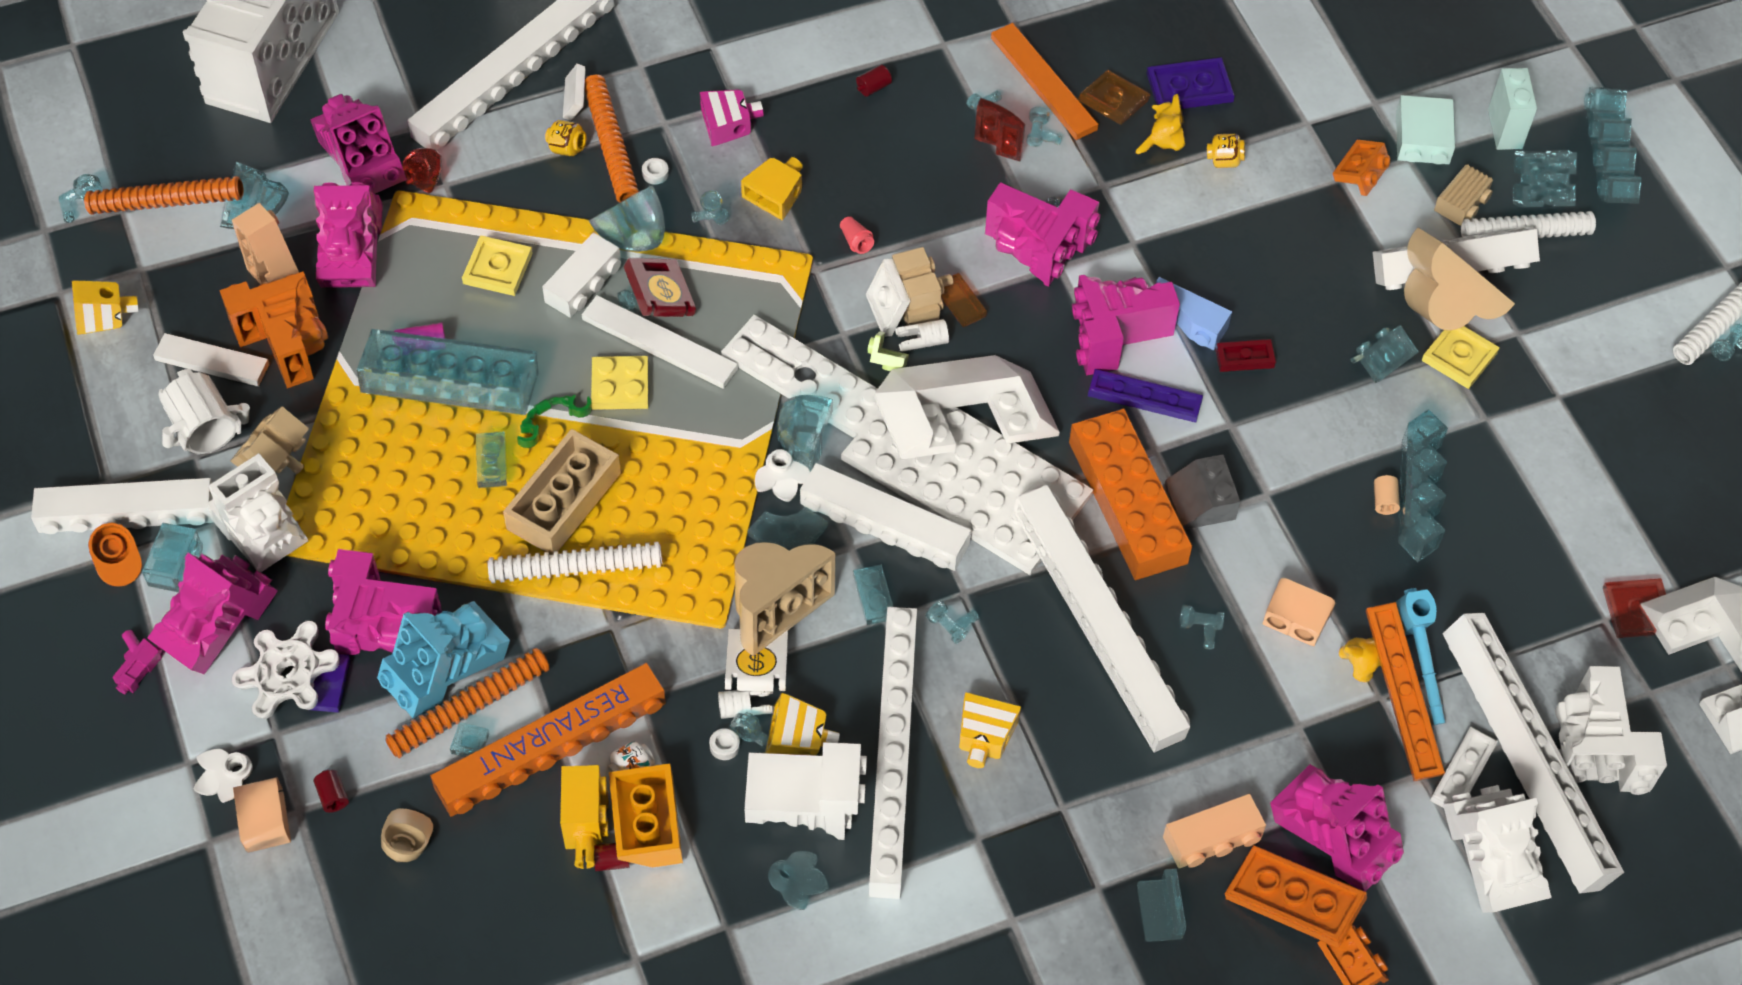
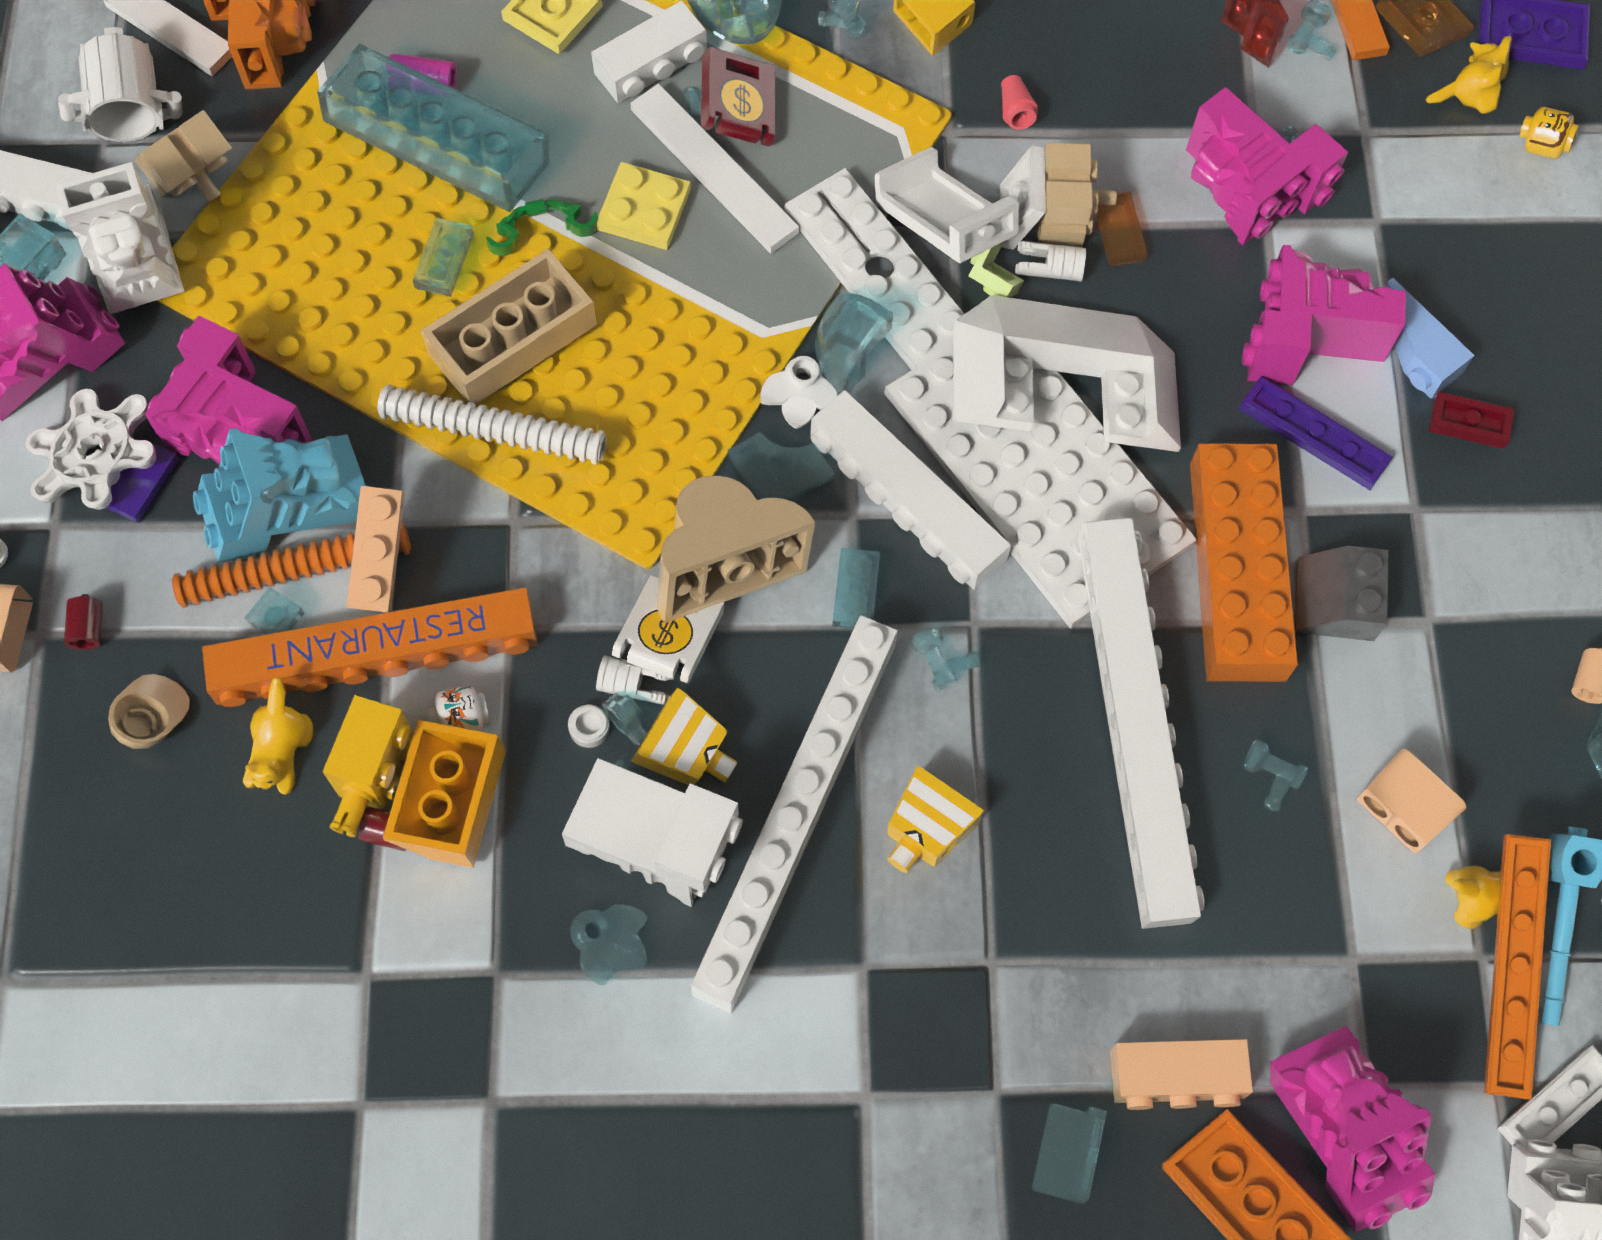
camera: 20 degrees right, 10 degrees up
none -> yellow animal [243,677,313,795]
none -> light nougat brick [346,486,405,612]
none -> white panel [875,147,1019,263]

